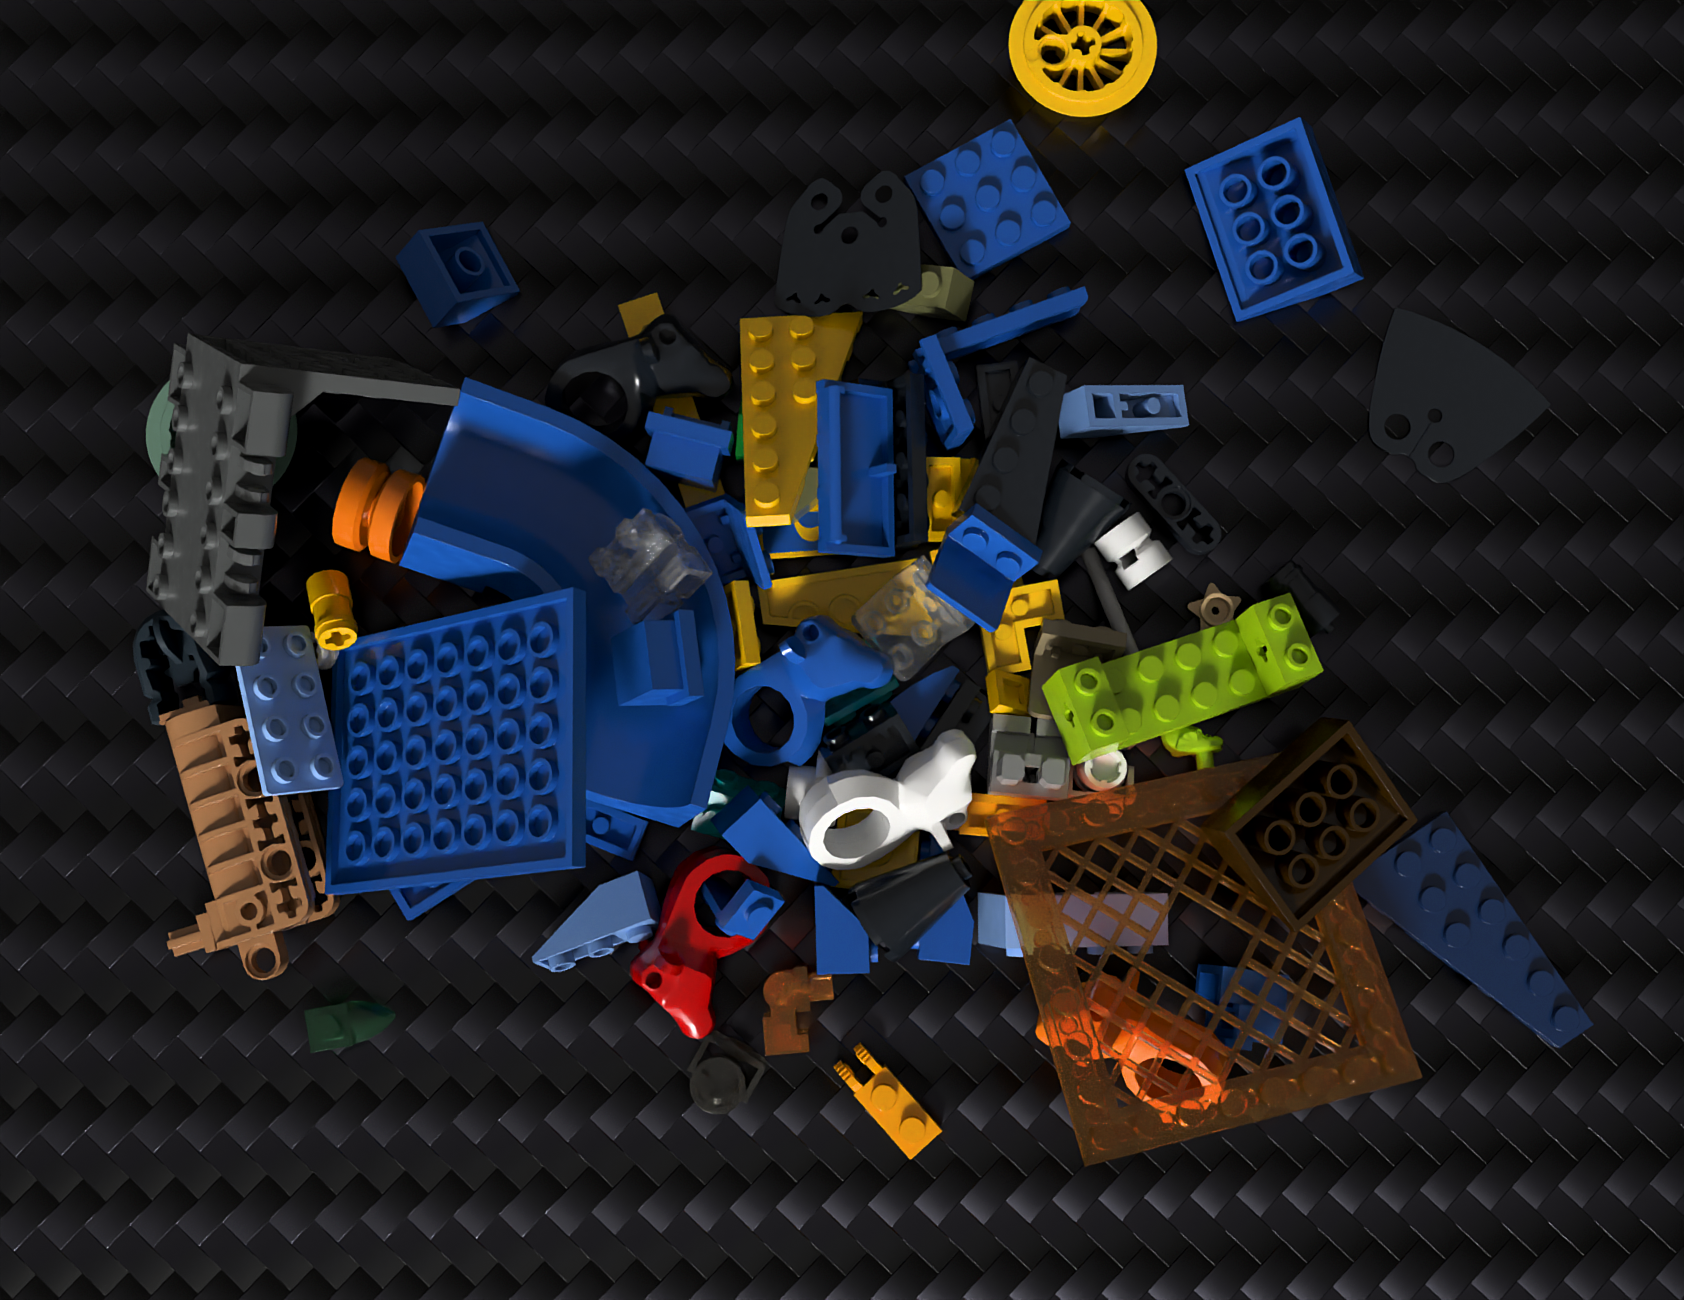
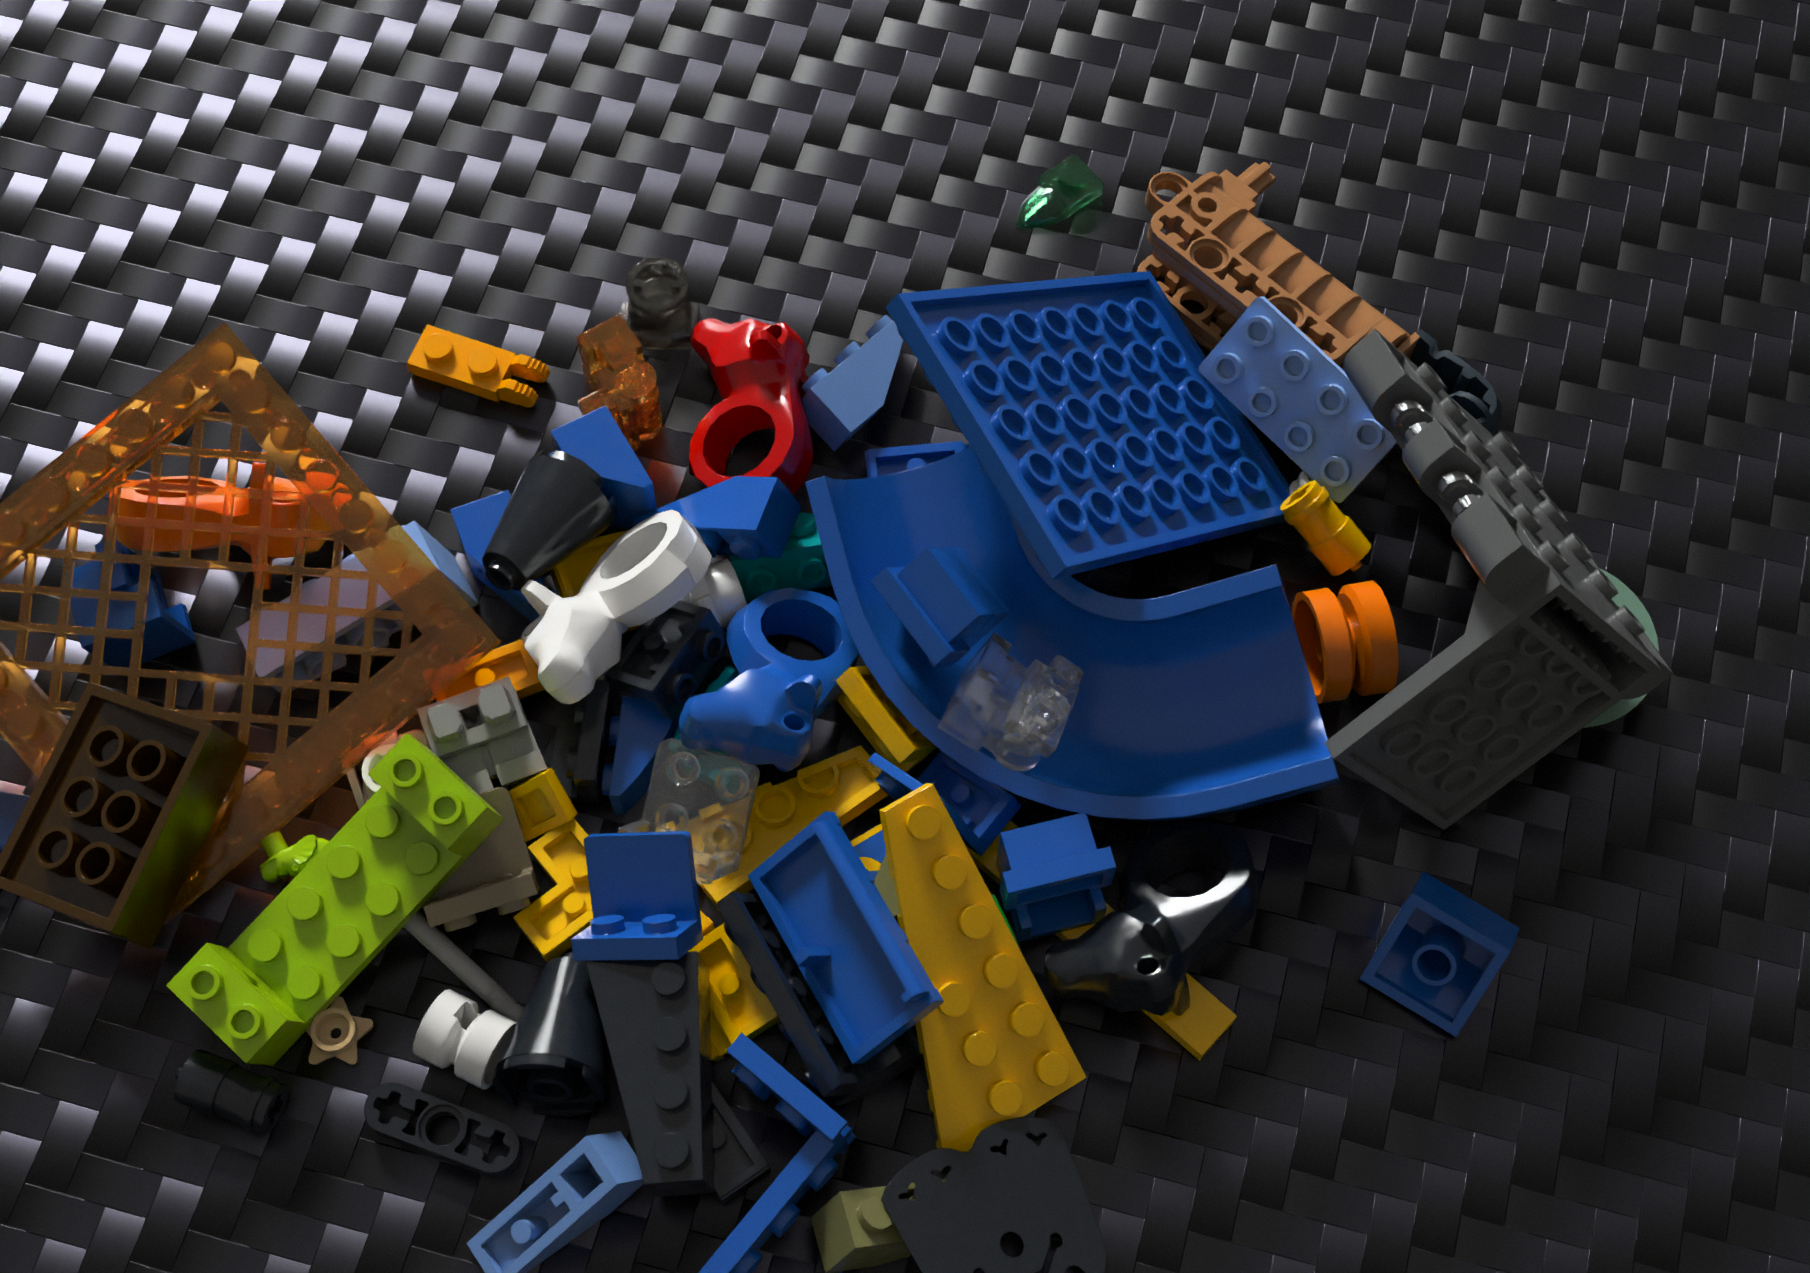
camera: 150 degrees right, 20 degrees down
blue bracket [699,875,785,940] -> none

